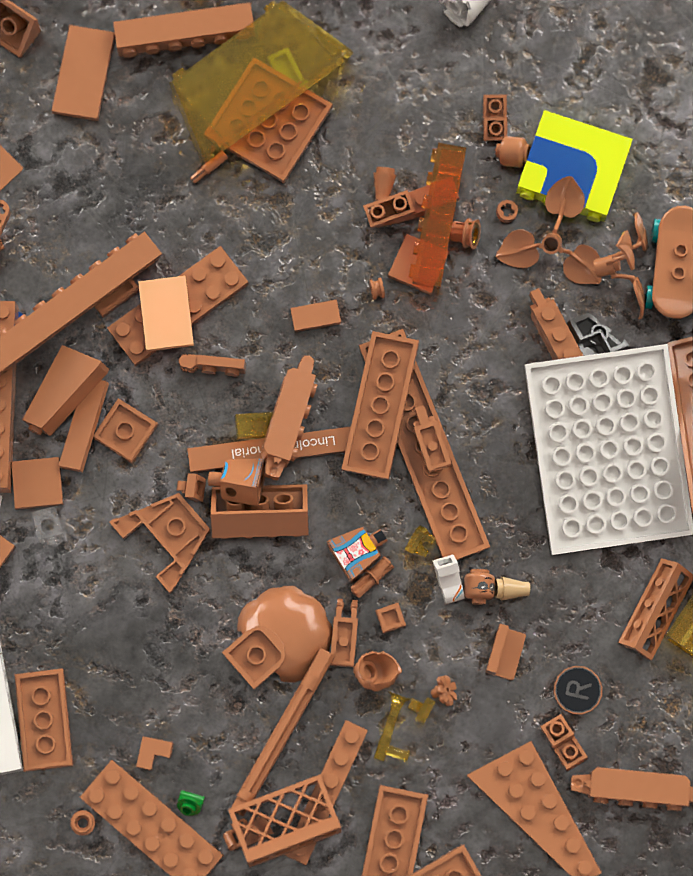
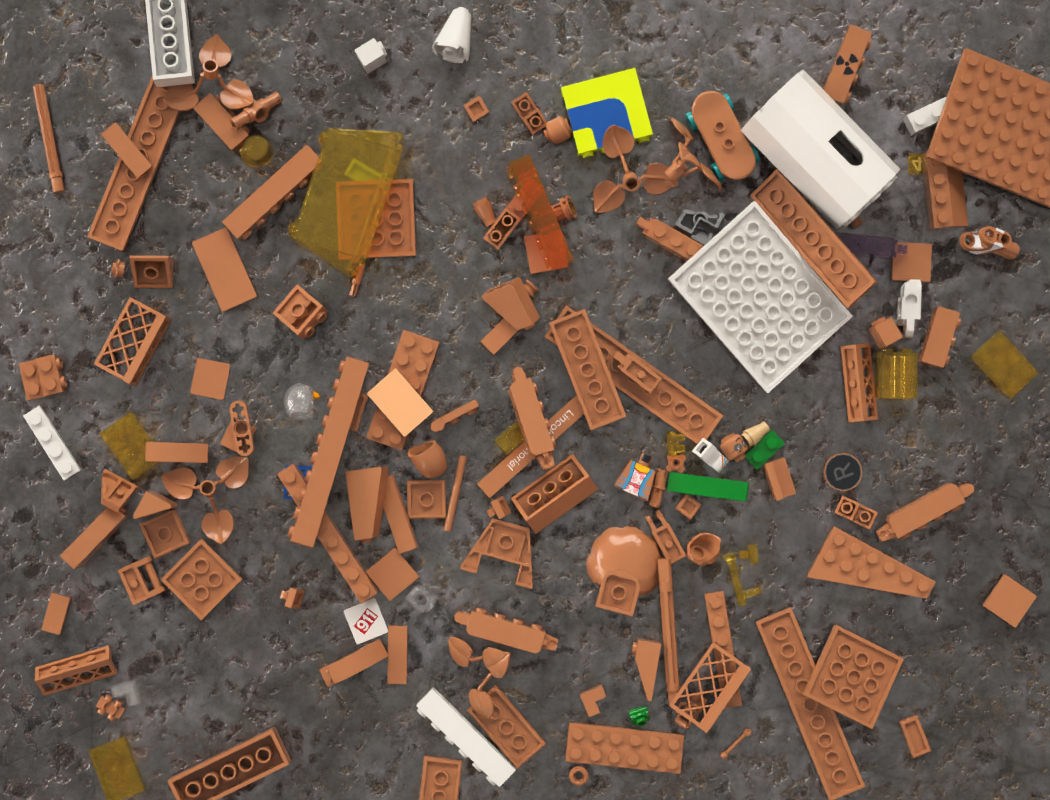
camera: 30 degrees left, 10 degrees up
nougat torso [208,458,266,506] -> none
nougat plant [431,675,457,706] -> none
nougat bush [496,200,518,223] -> none
none -> nougat plate [273,284,328,340]
none -> clear piece [283,383,321,420]
none -> nougat piece [408,440,447,478]
none -> nougat bar [444,455,467,532]
none -> nougat plant [448,637,510,719]
none -> nougat hinge [454,608,558,654]
none -> nougat plate [463,96,490,123]
none -> nougat slope [482,277,540,330]
none -> nougat slope [631,638,661,701]
none -> nougat plate [666,453,686,473]
none -> green slope [667,472,749,502]
none -> green plate [745,430,785,470]

